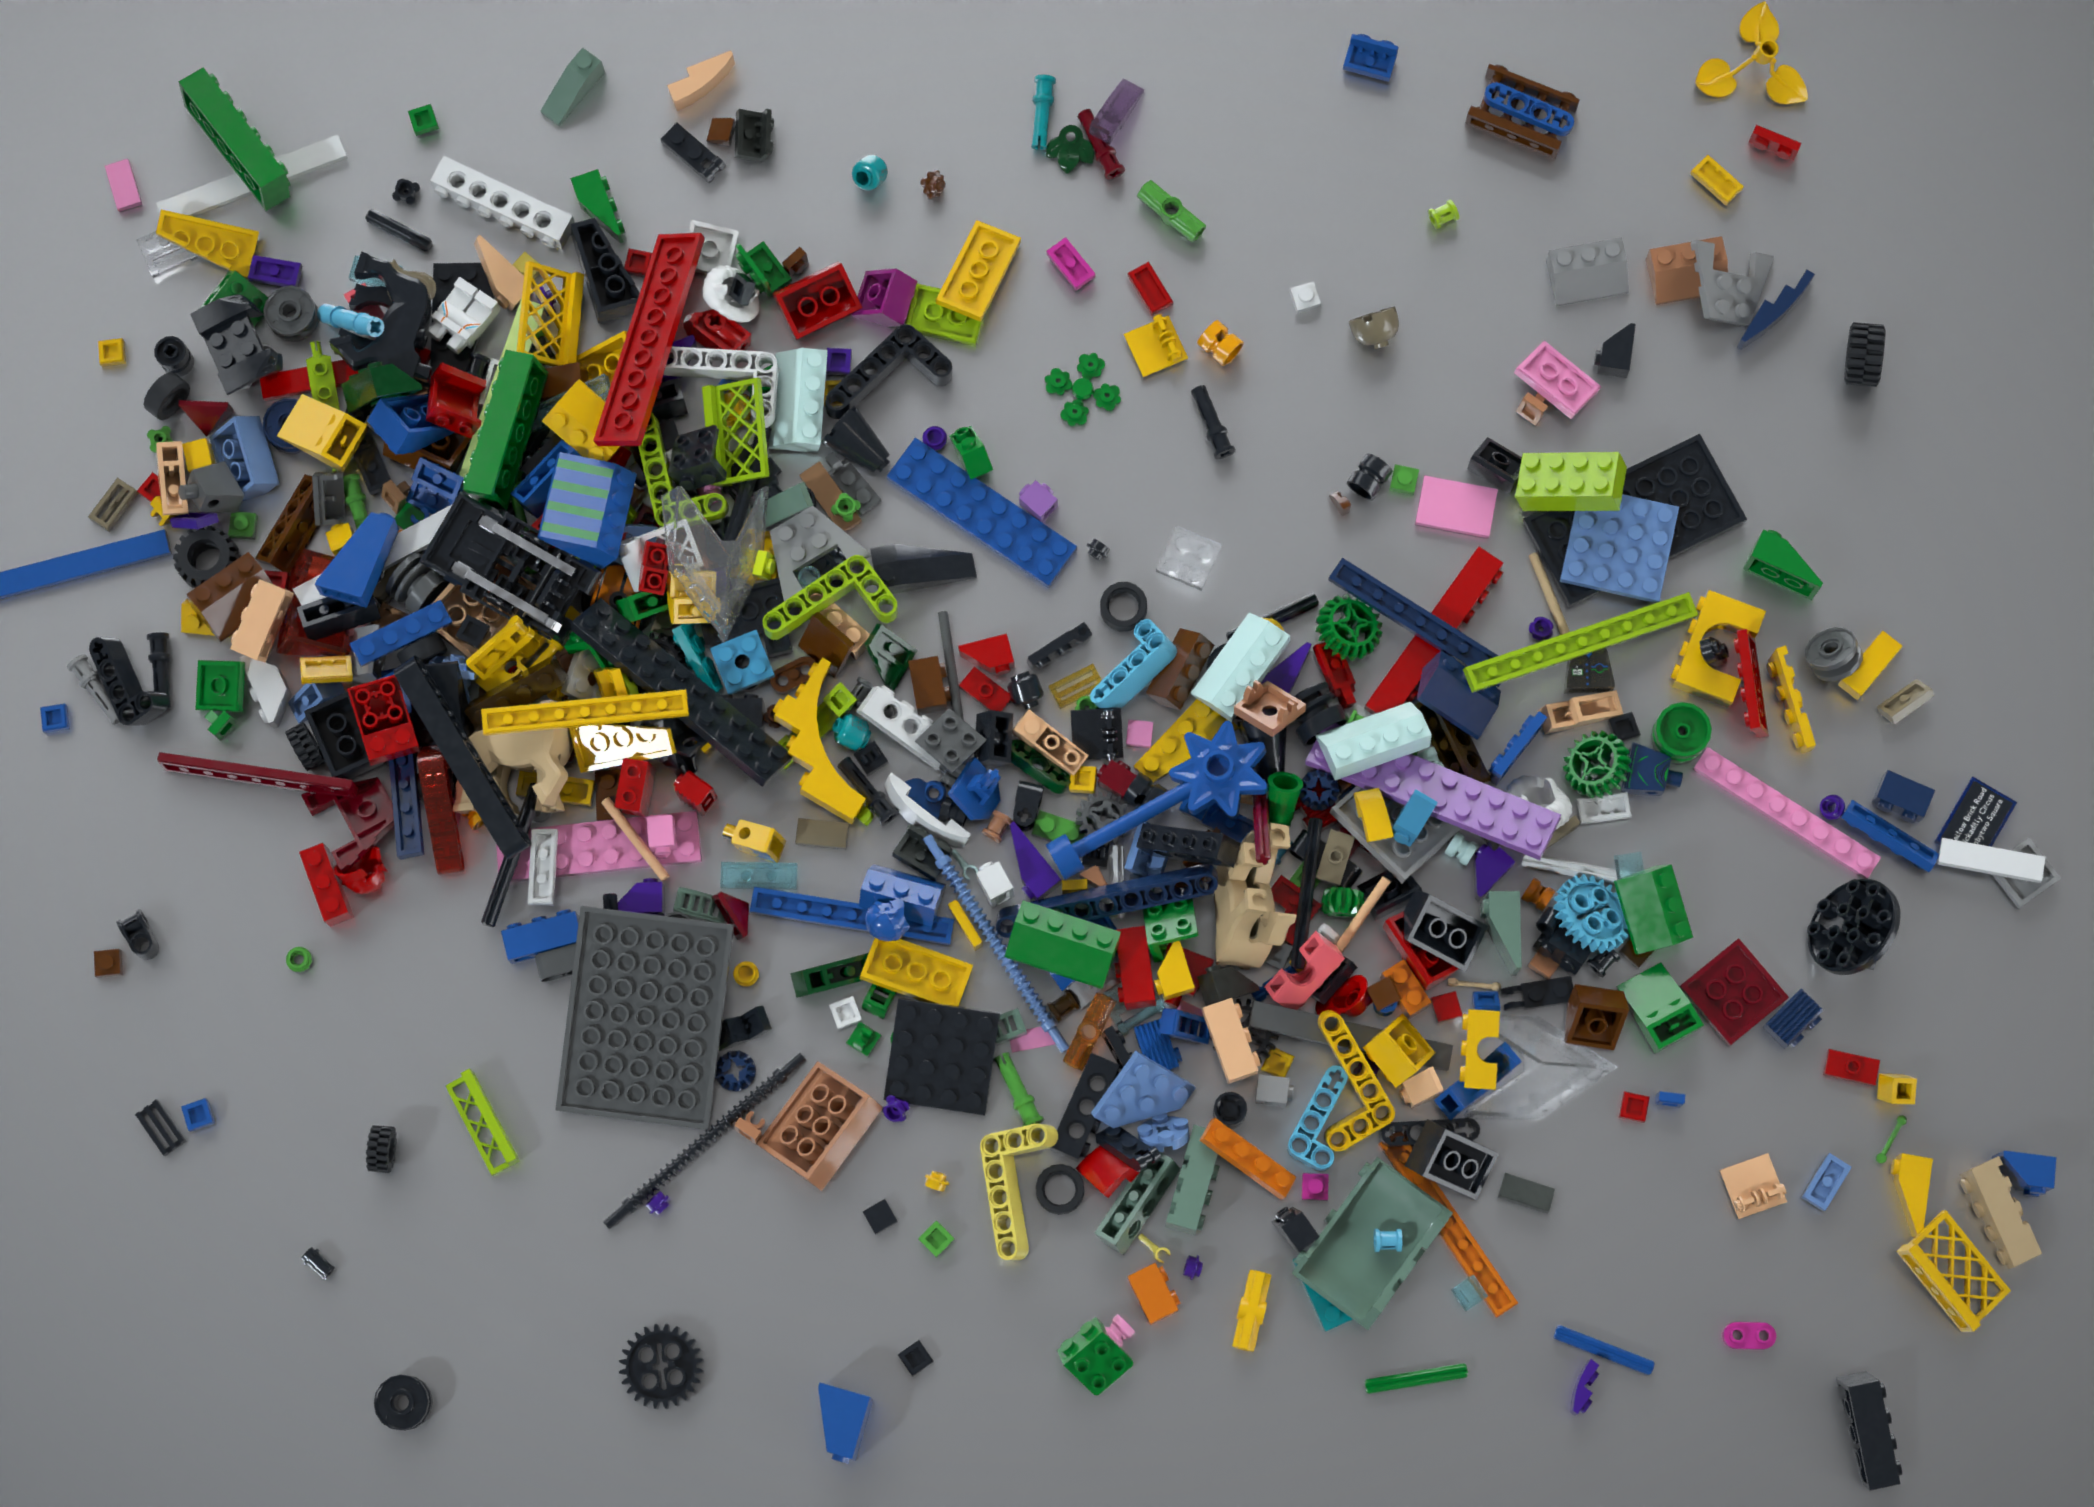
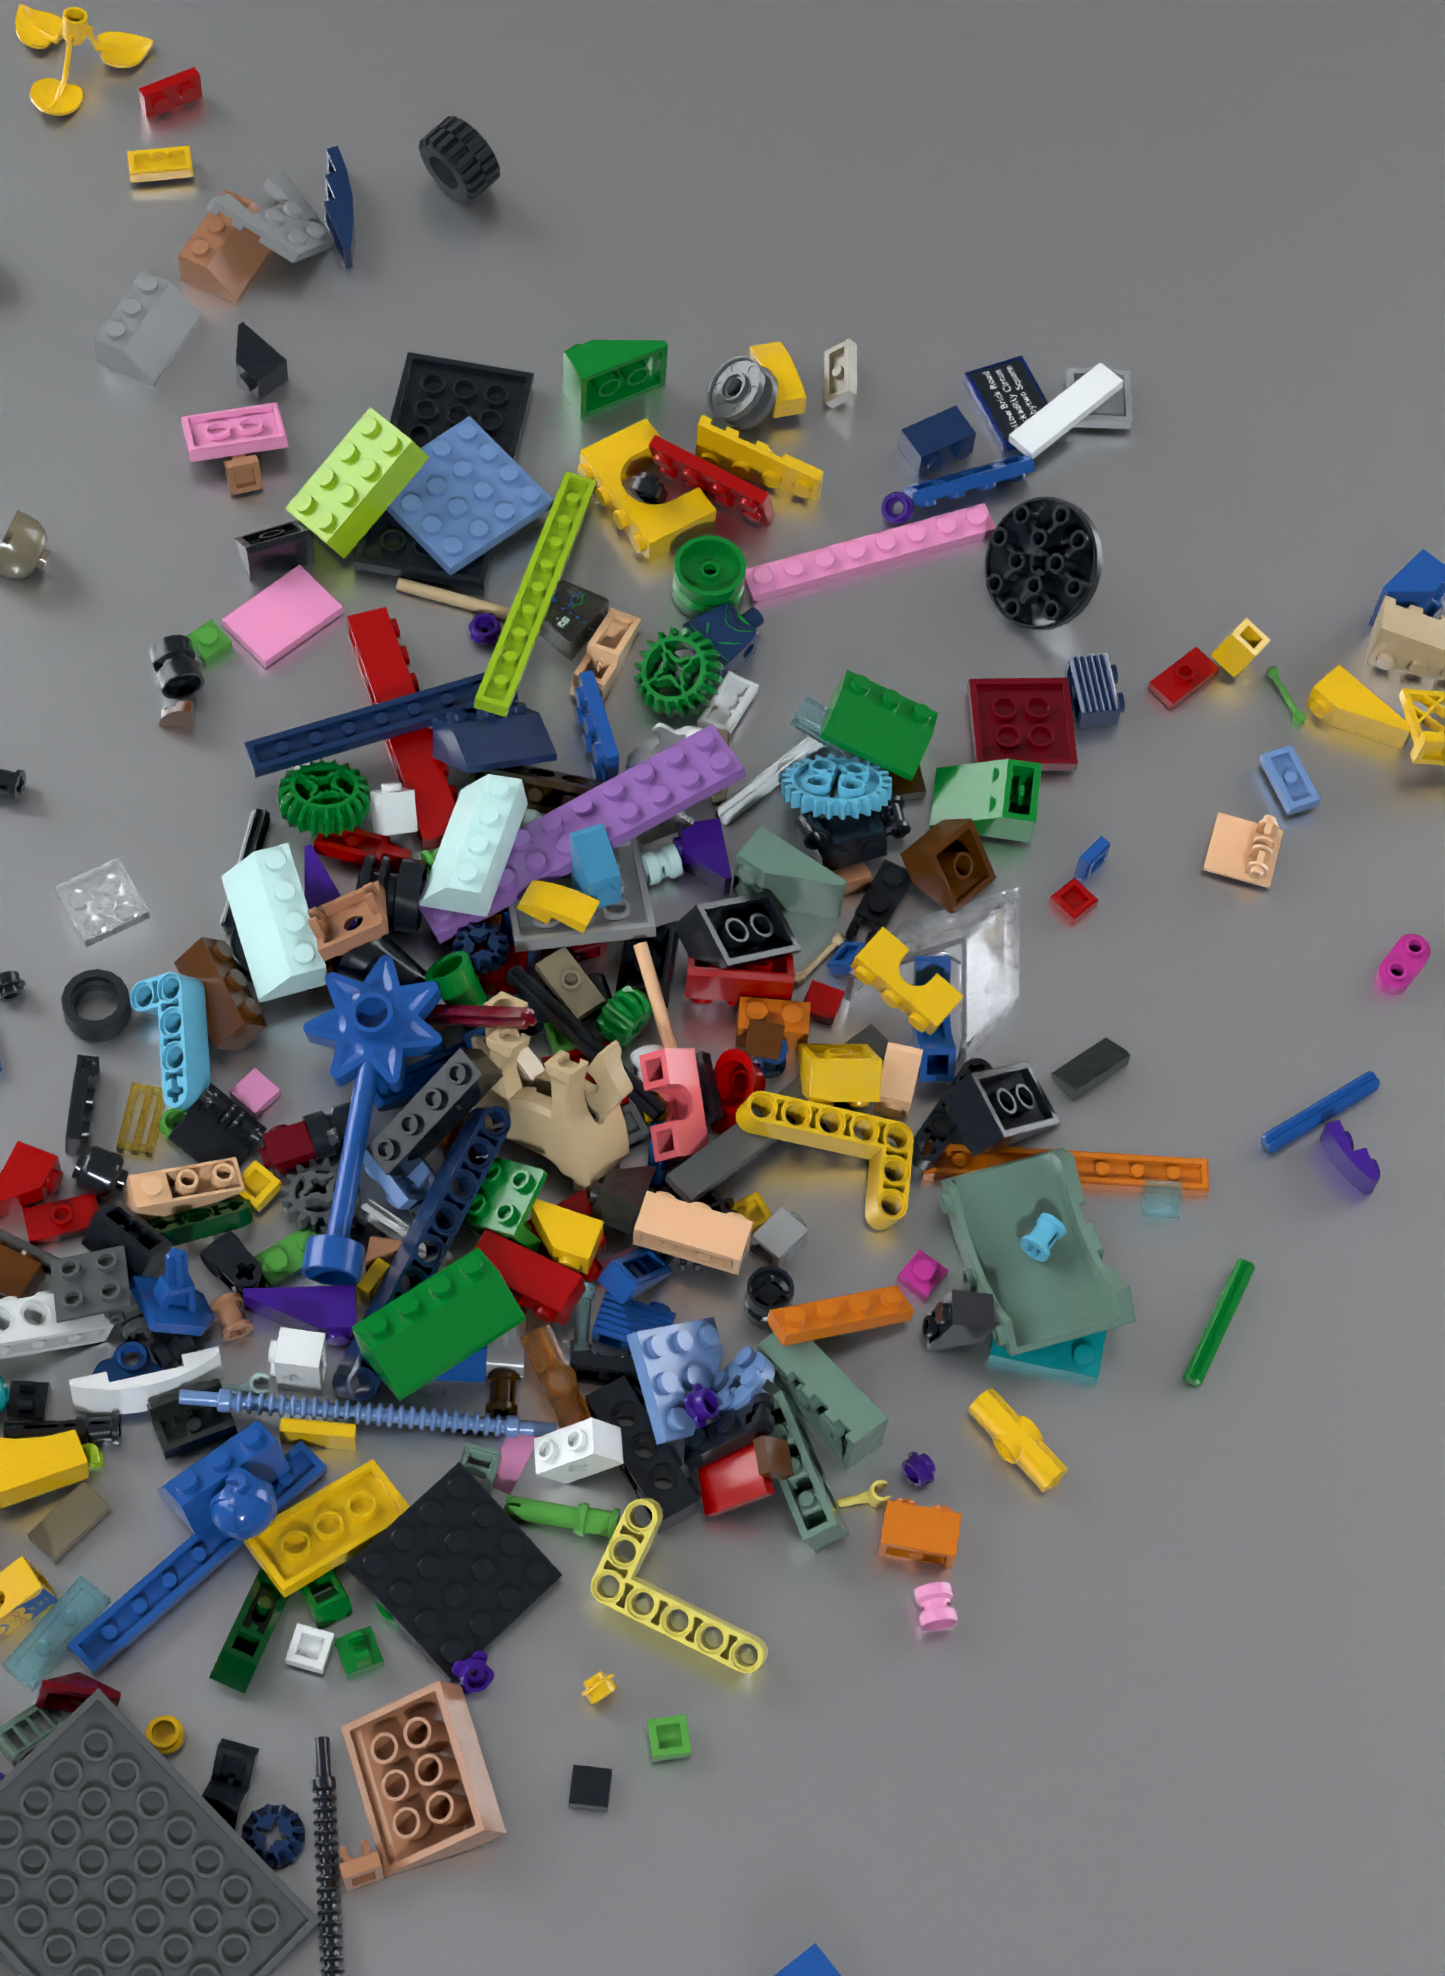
camera: 65 degrees left, 15 degrees down
black tile [898,1340,934,1377] -> none
black tyre [1035,1164,1085,1215] -> none
green bracket [1057,1317,1133,1395] -> none
yellow wing [1133,699,1238,784] -> none
medium azure beam [1287,1065,1348,1172] -> none
orange wheel [1521,877,1556,912] -> none
black tile [1607,712,1641,742] -> none
none -> white brick [370,782,418,836]
none -> white brick [534,1417,624,1484]
none -> dark purple plate [684,1383,719,1428]
none -> reddish brown tile [753,1435,794,1480]

